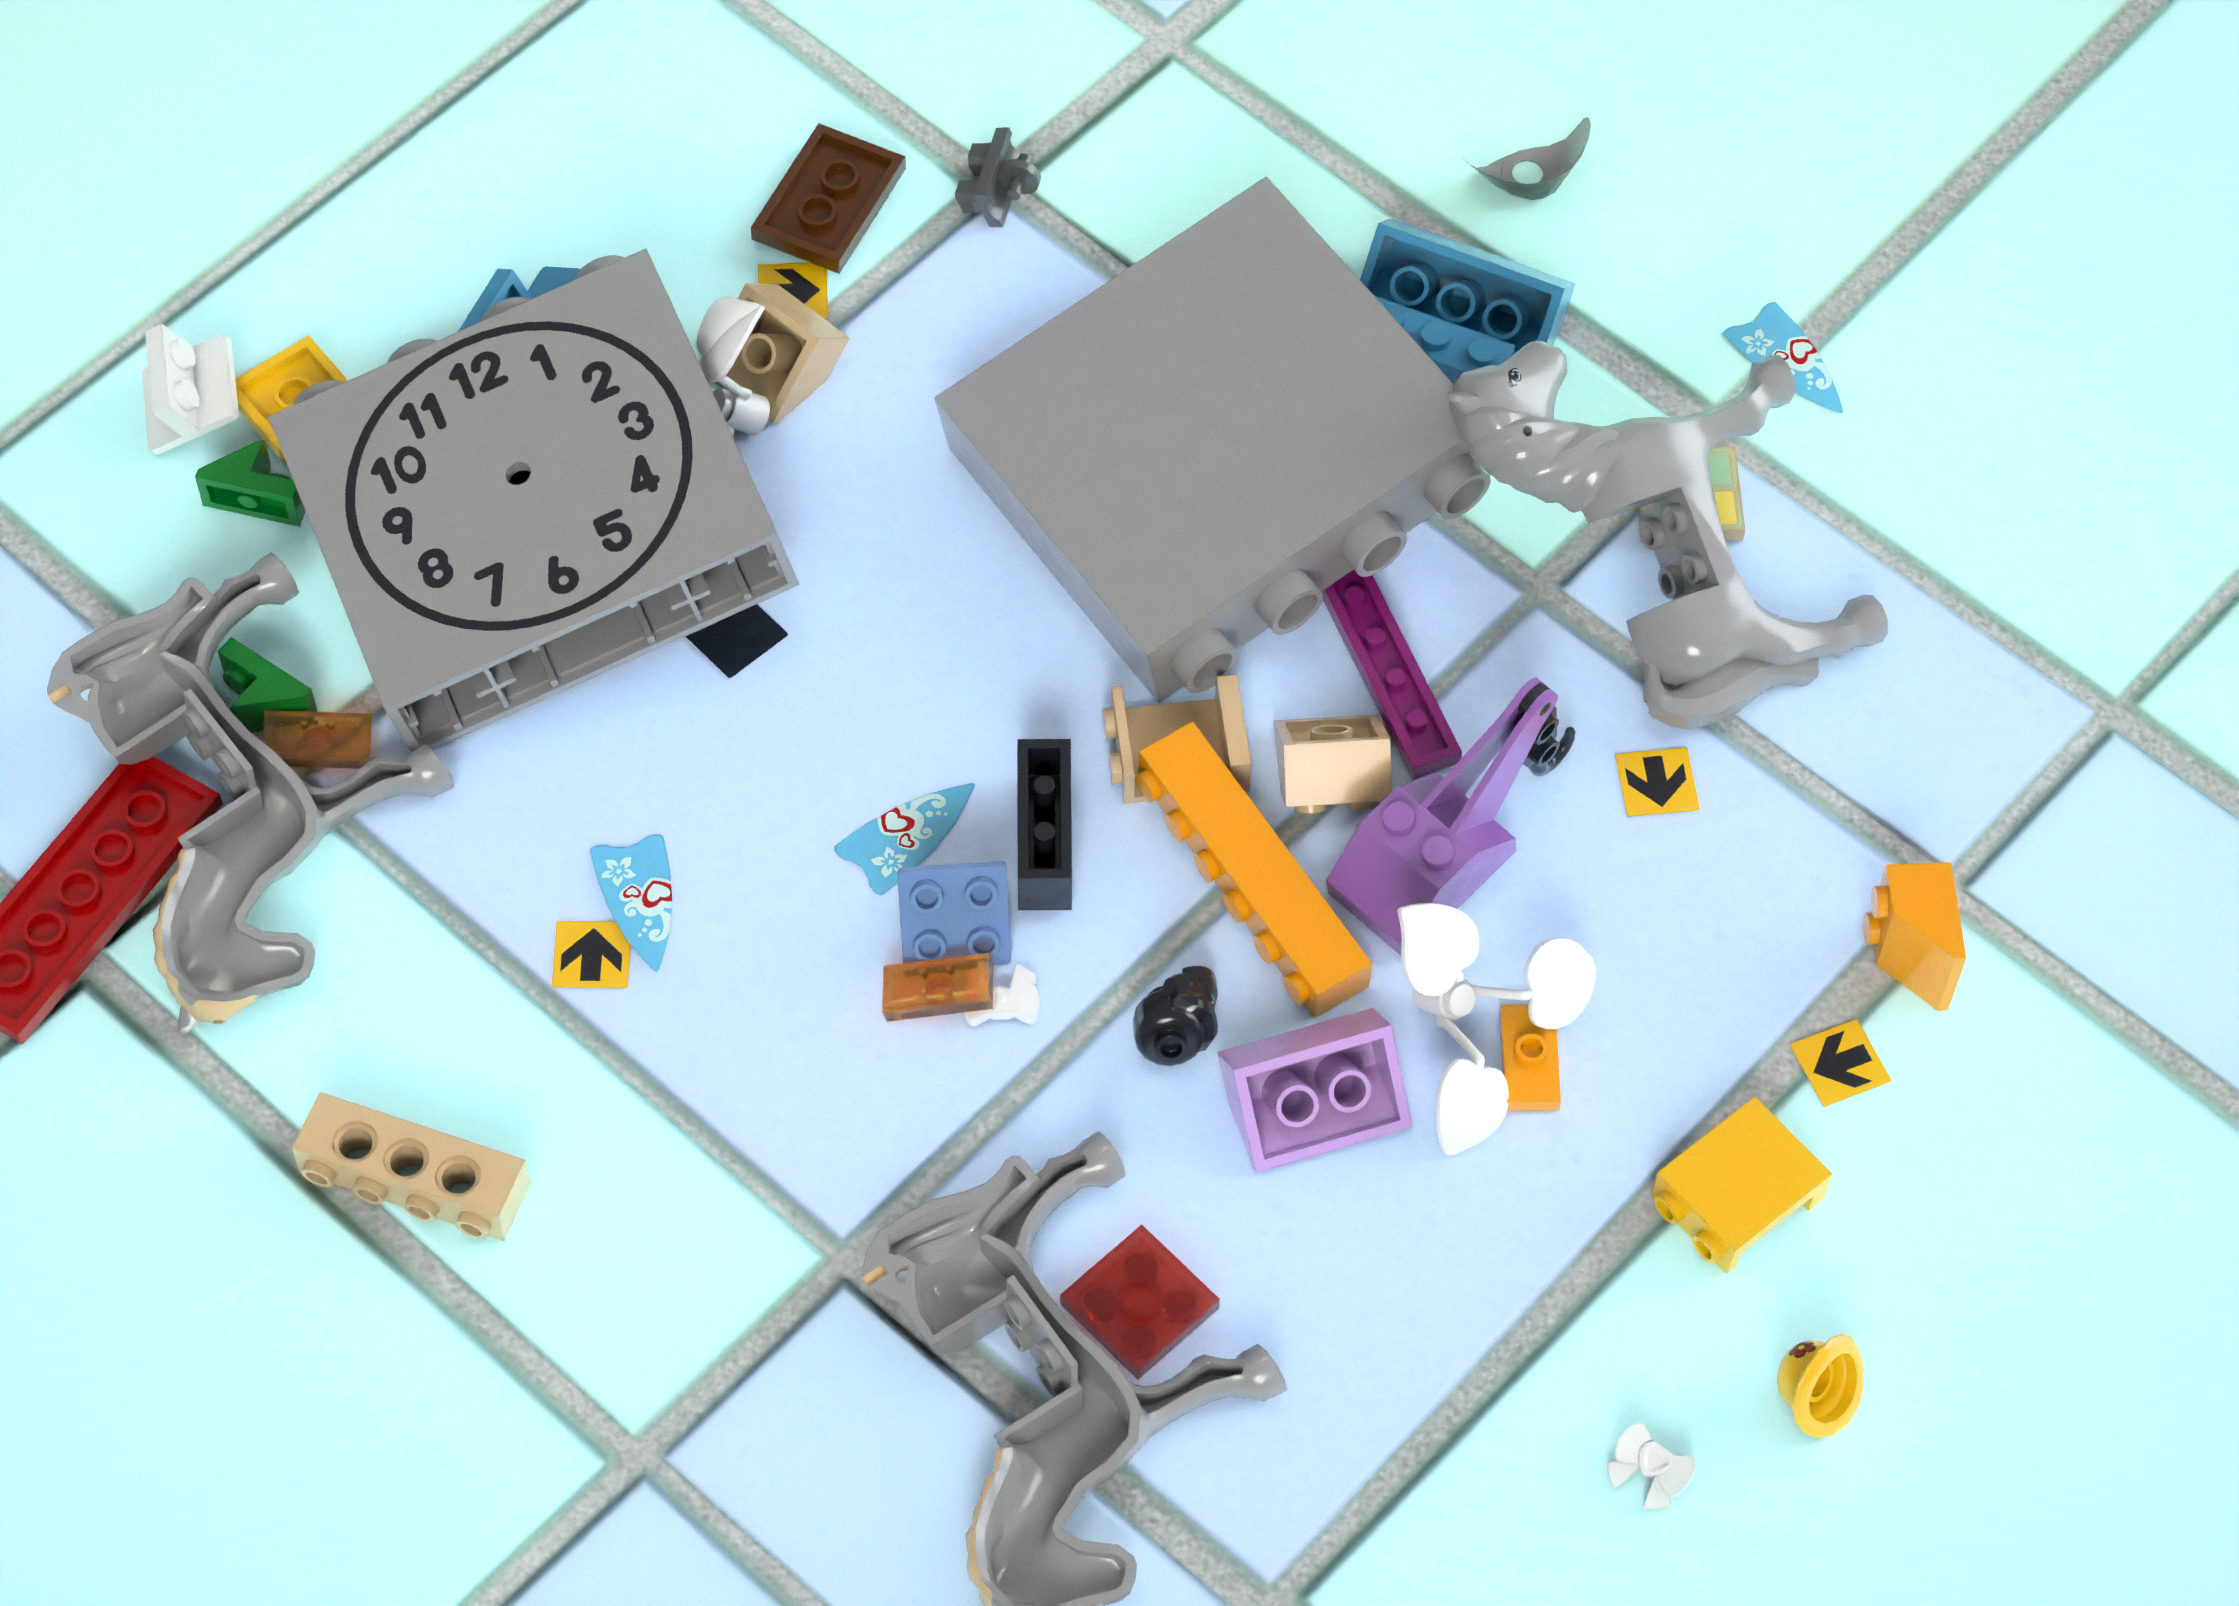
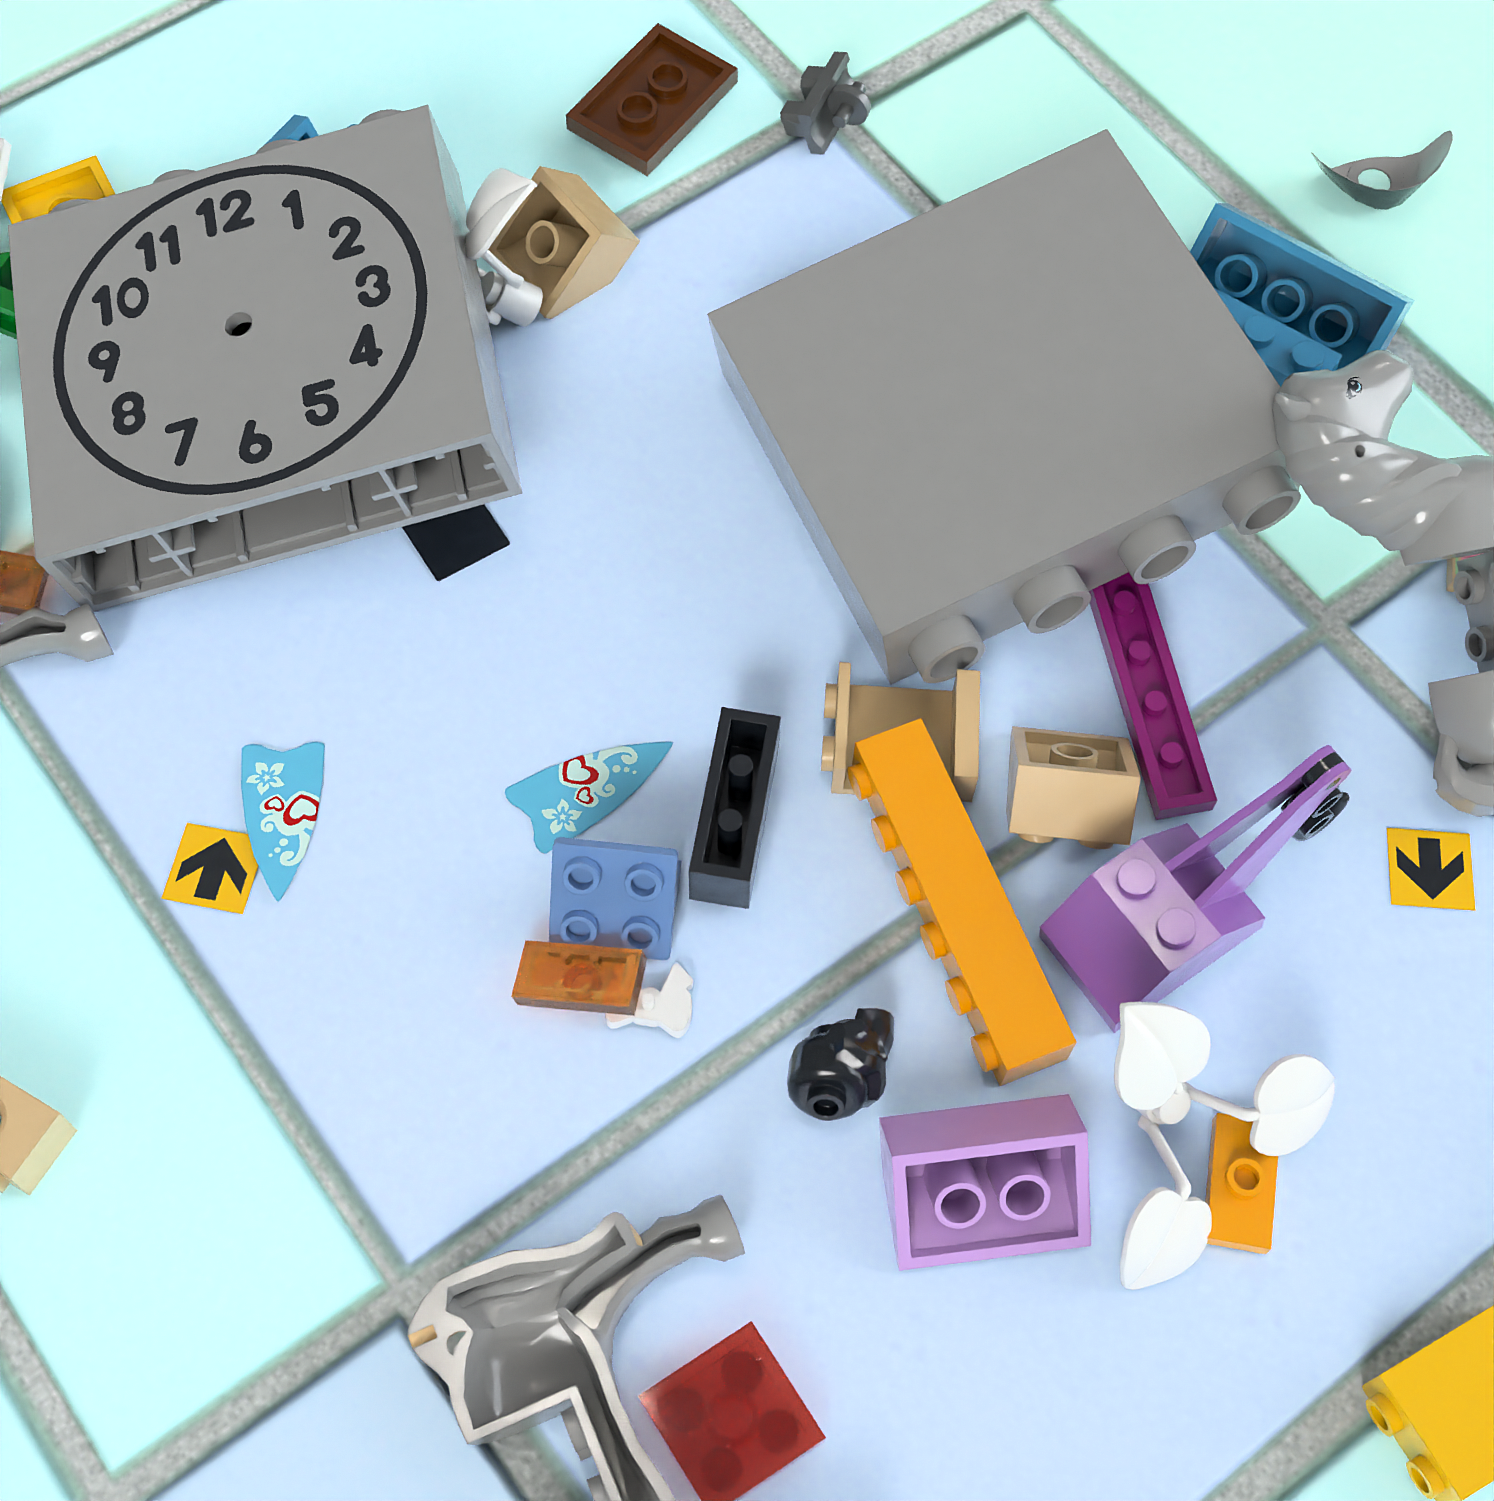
camera: 10 degrees right, 5 degrees up
yellow sticker [758,263,828,318] -> none

